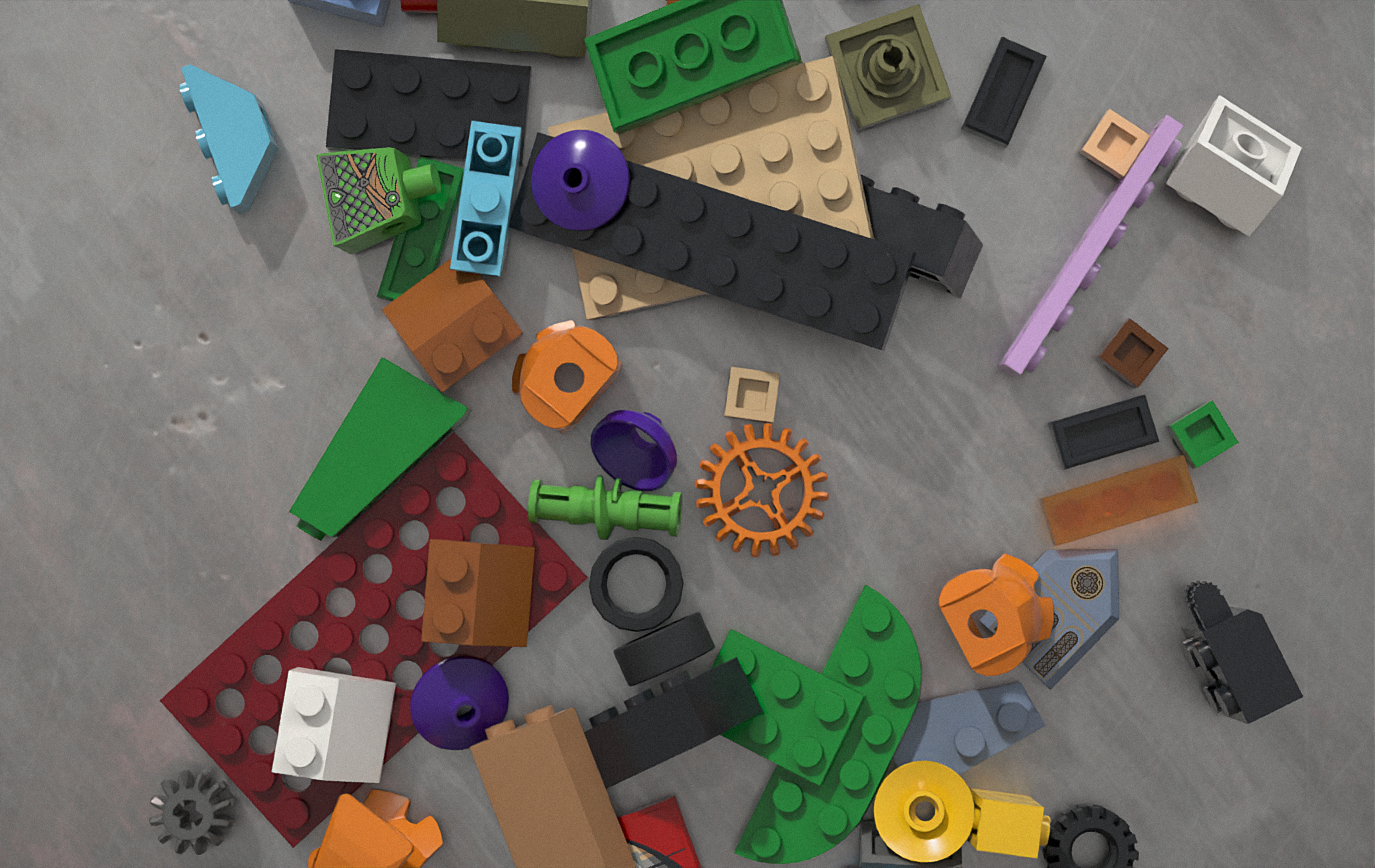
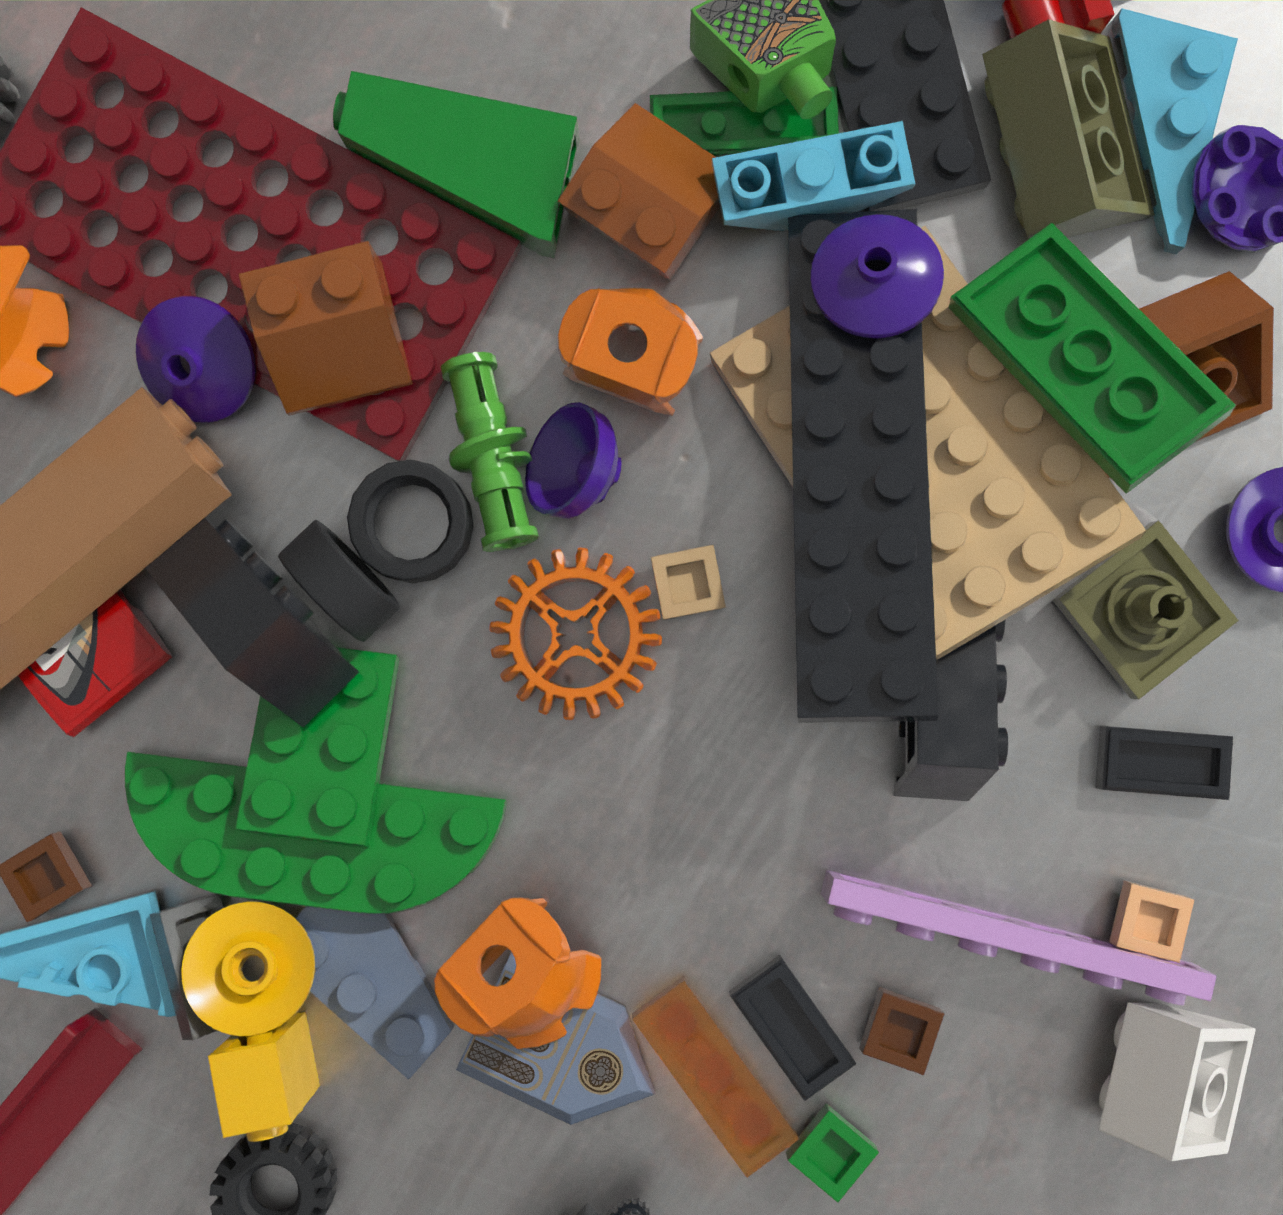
camera: 80 degrees right, 0 degrees up
white slope [272,667,396,783] -> none

